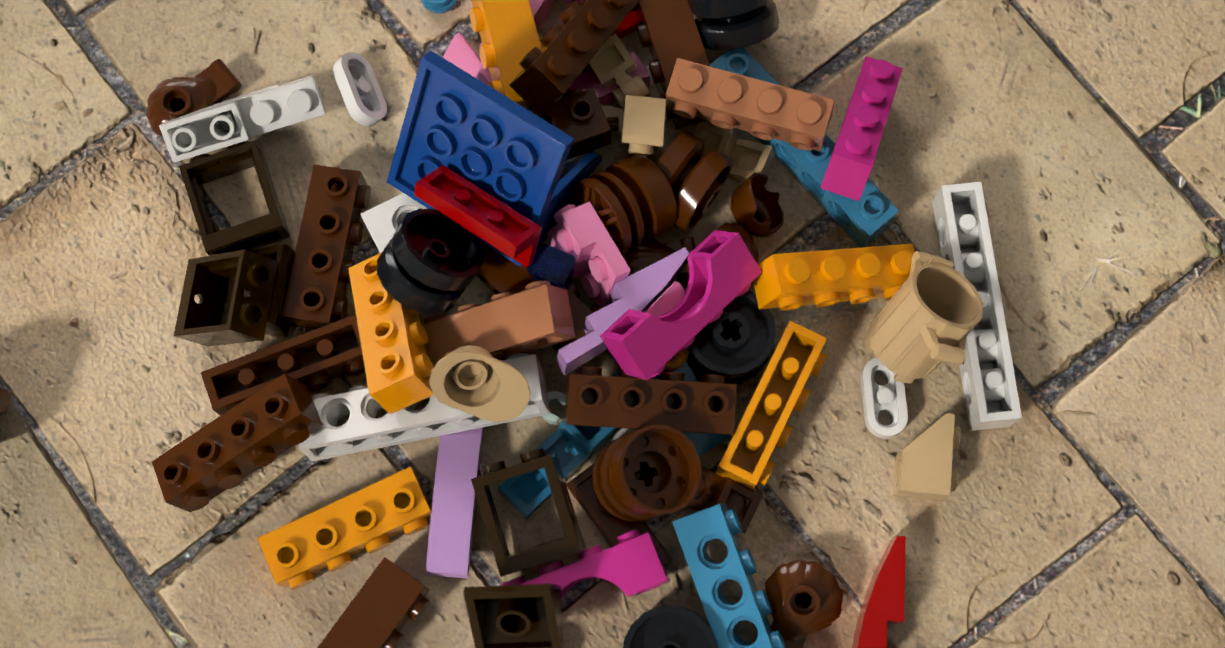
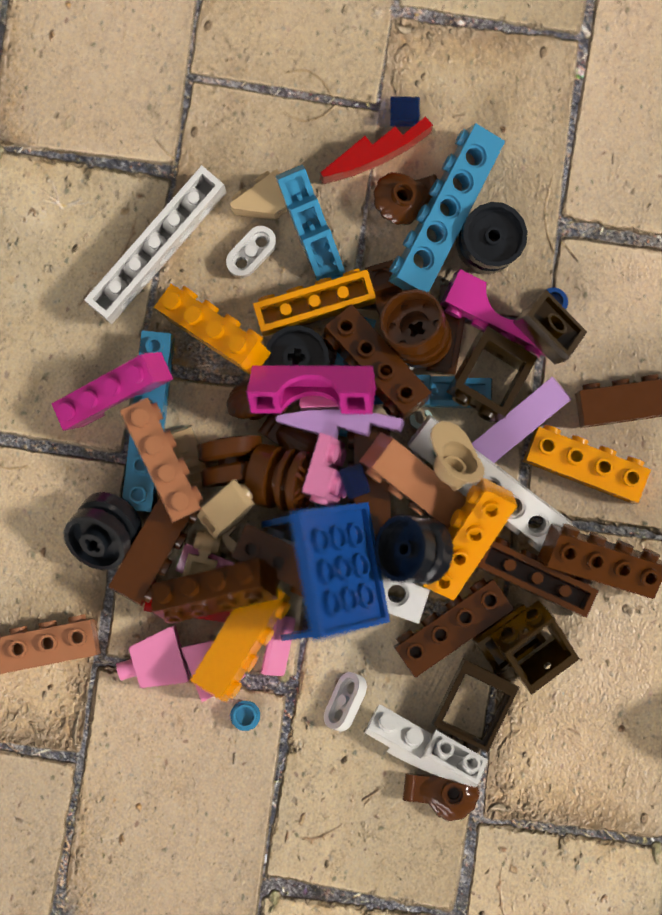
camera: 135 degrees left, 10 degrees up
red panel [414,165,542,267] -> none
reddish brown hair [730,172,784,237] -> none
tan container [864,251,983,384] -> none
none -> dark azure slope [275,165,345,281]

